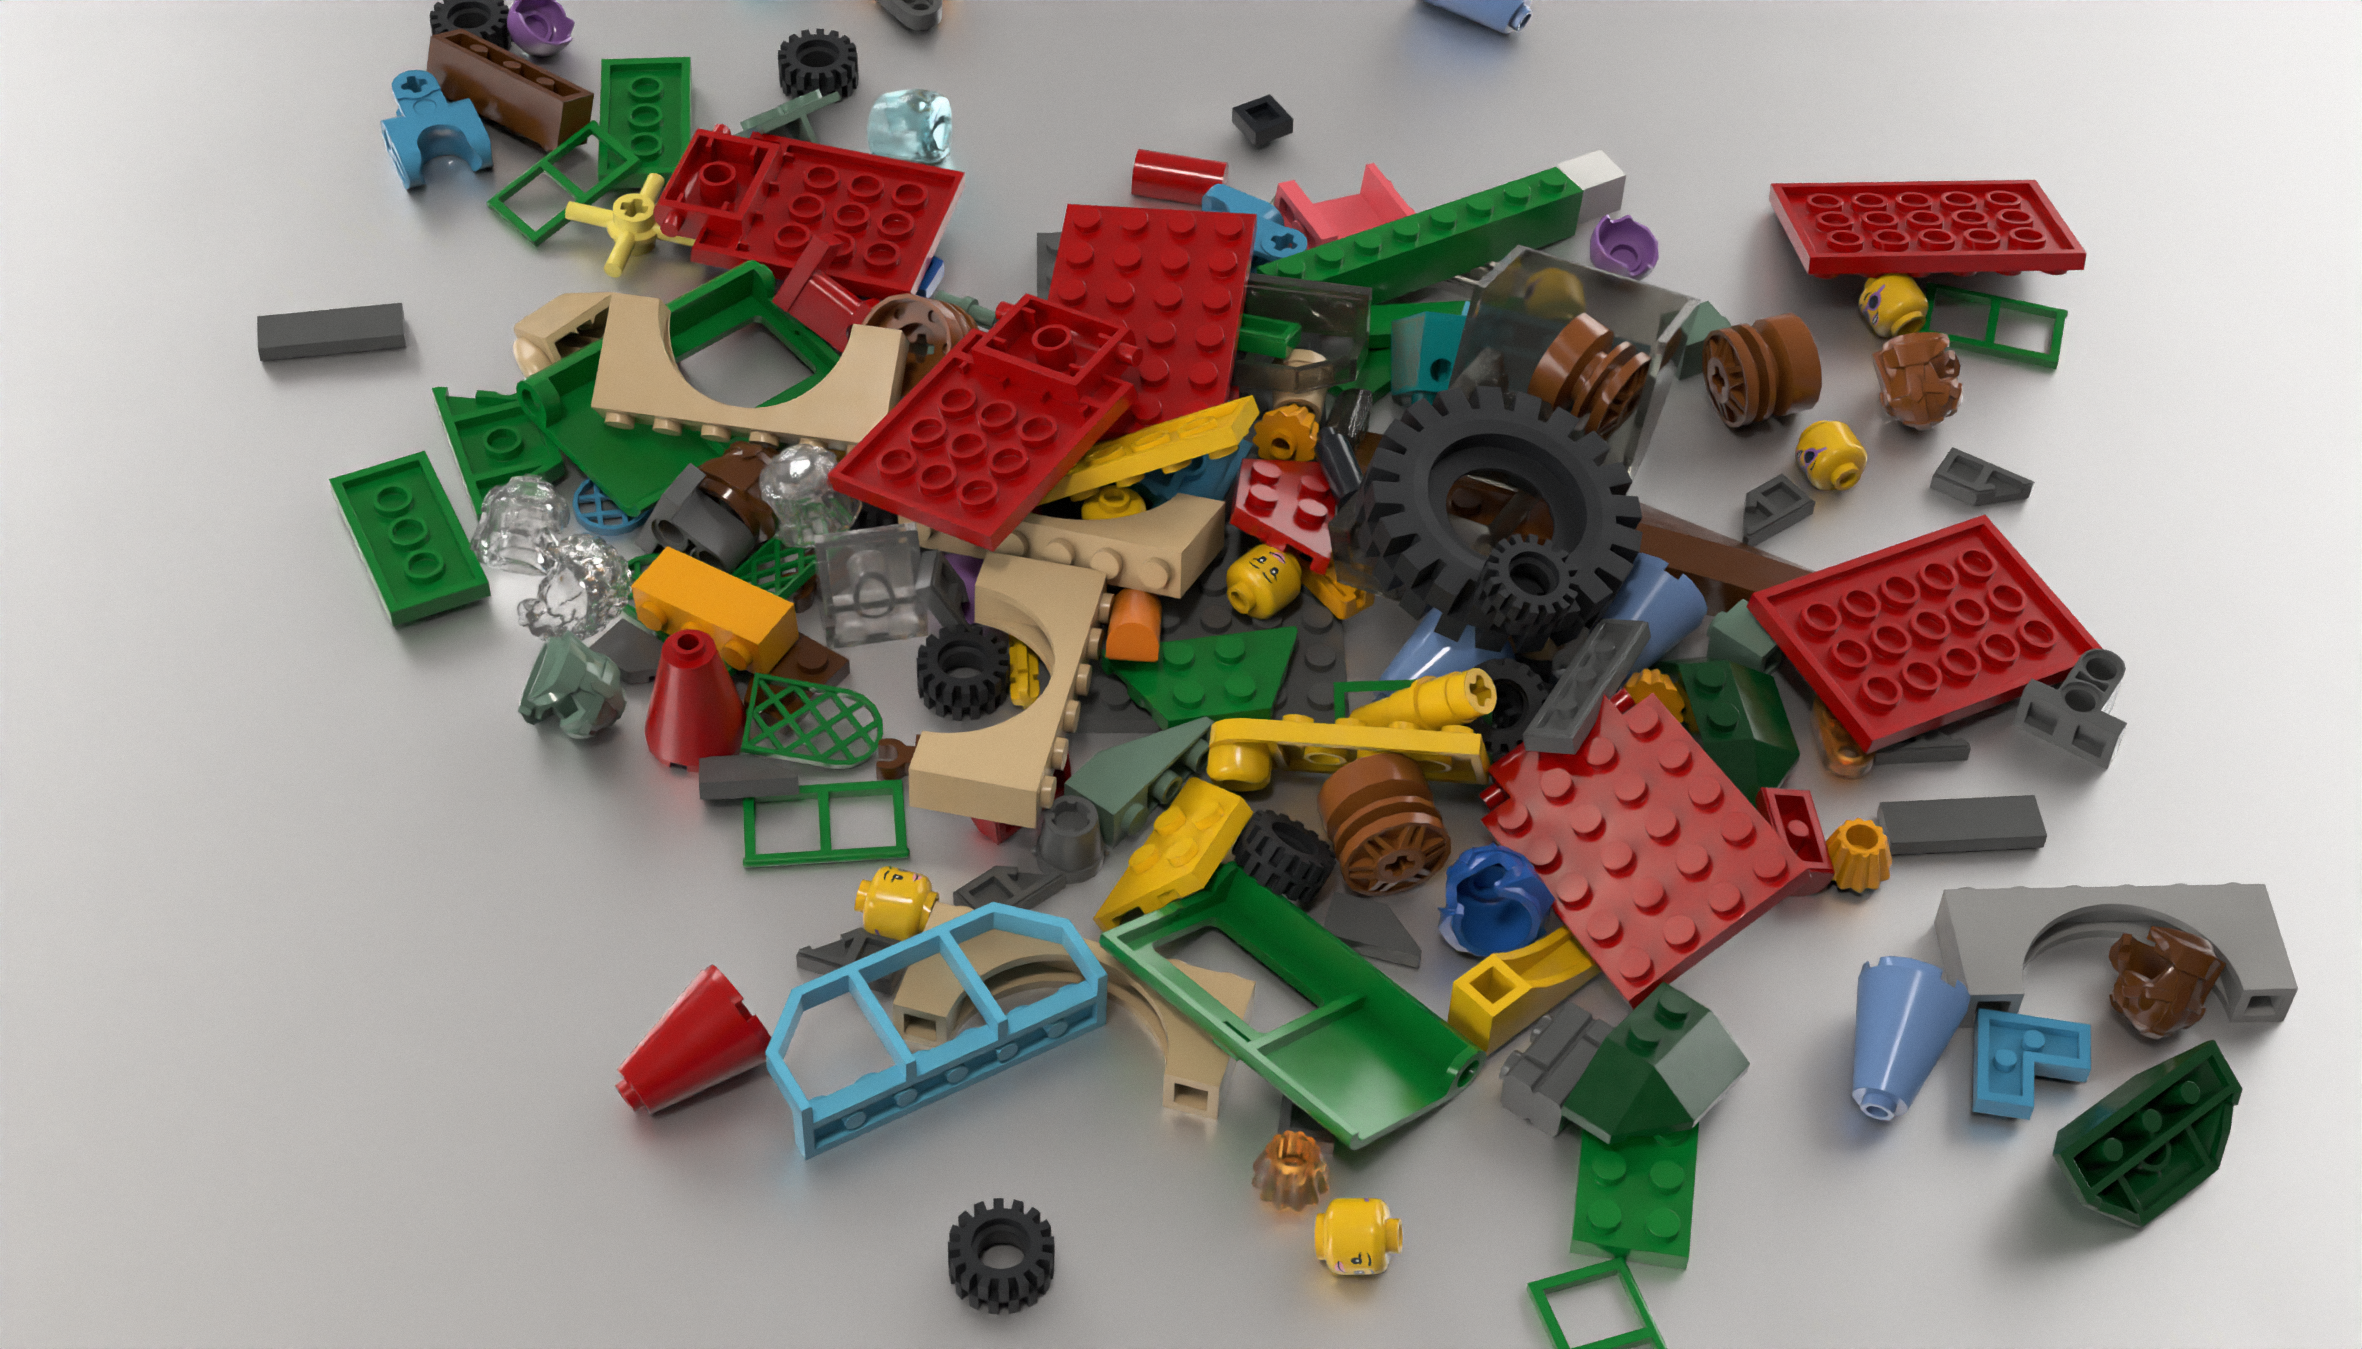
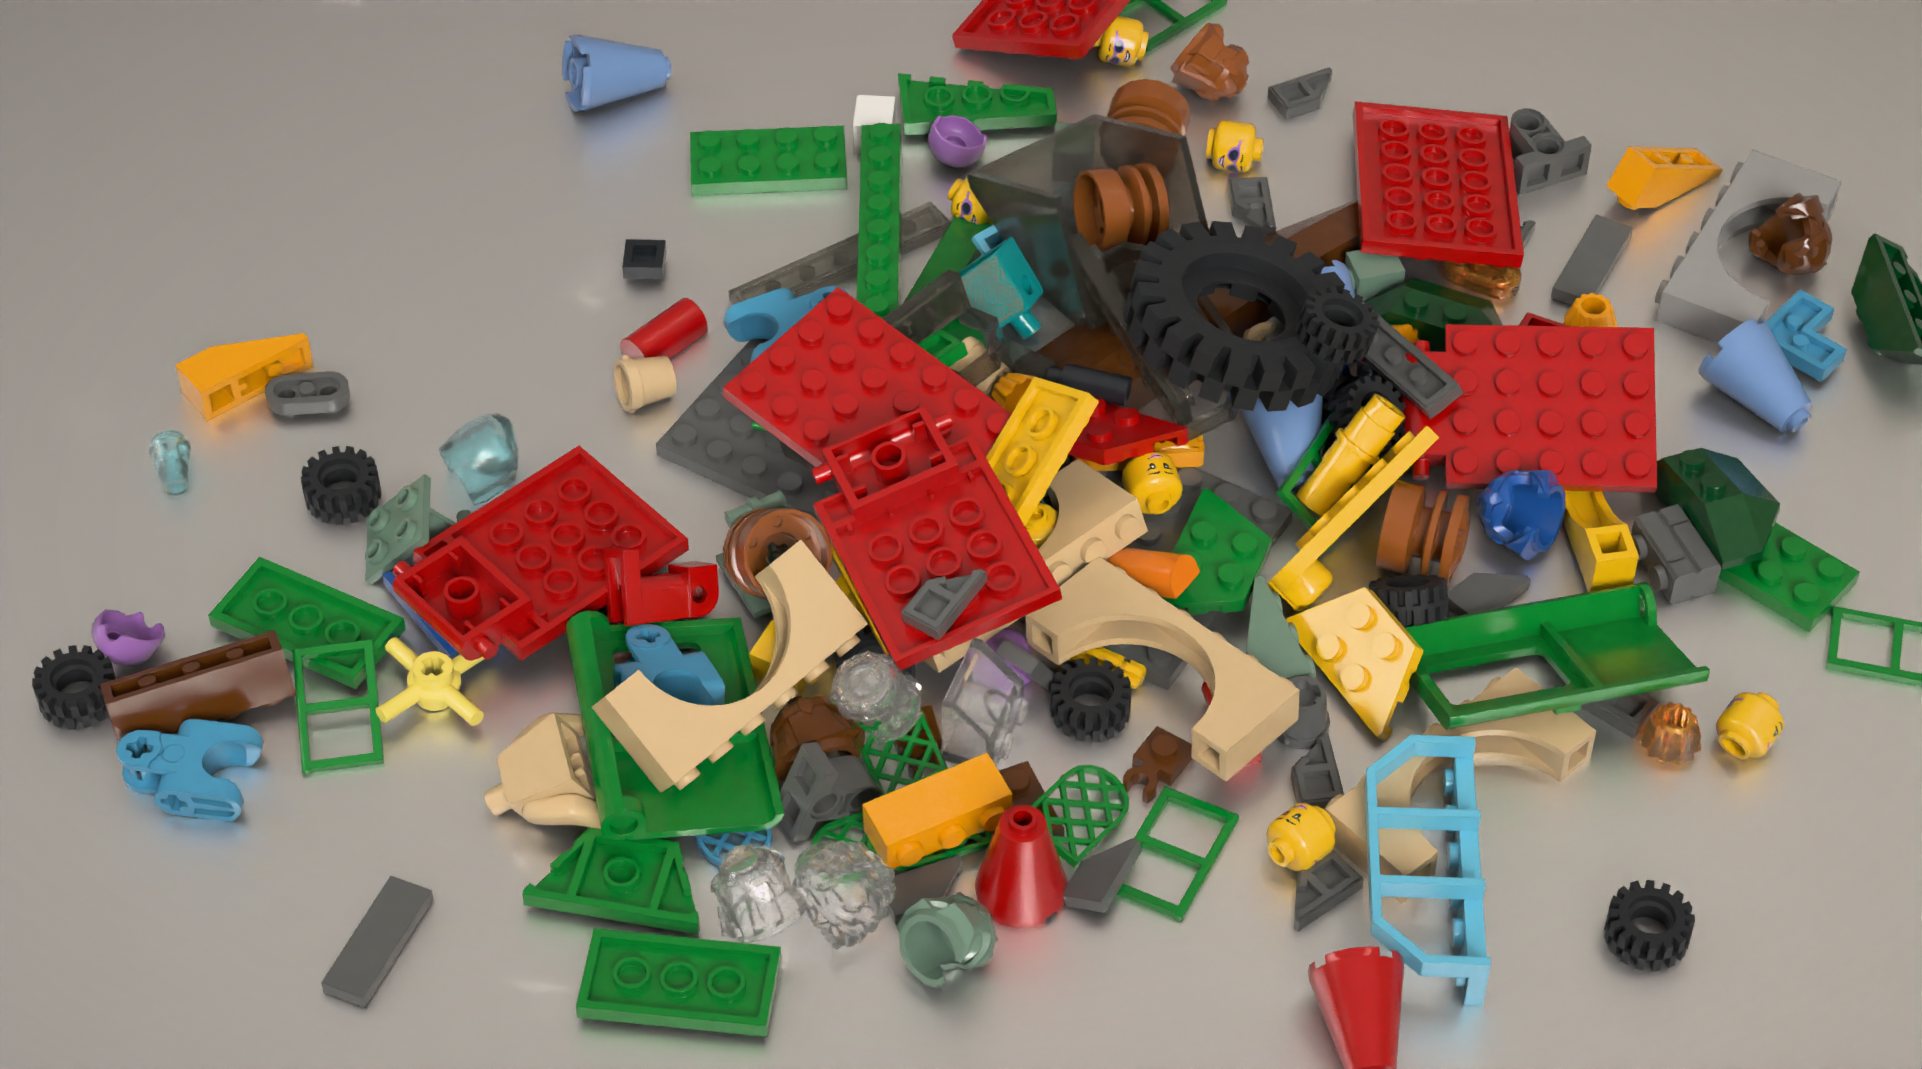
camera: 55 degrees left, 0 degrees up
coral panel [1274,163,1416,250] -> none
none -> tan piece [613,354,676,414]
none -> dark azure piece [613,624,725,706]
none -> green plate [690,126,847,196]
none -> green wing [898,73,1057,135]
none -> dark grey tile [901,569,988,641]
none -> light orange slope [1606,146,1723,210]

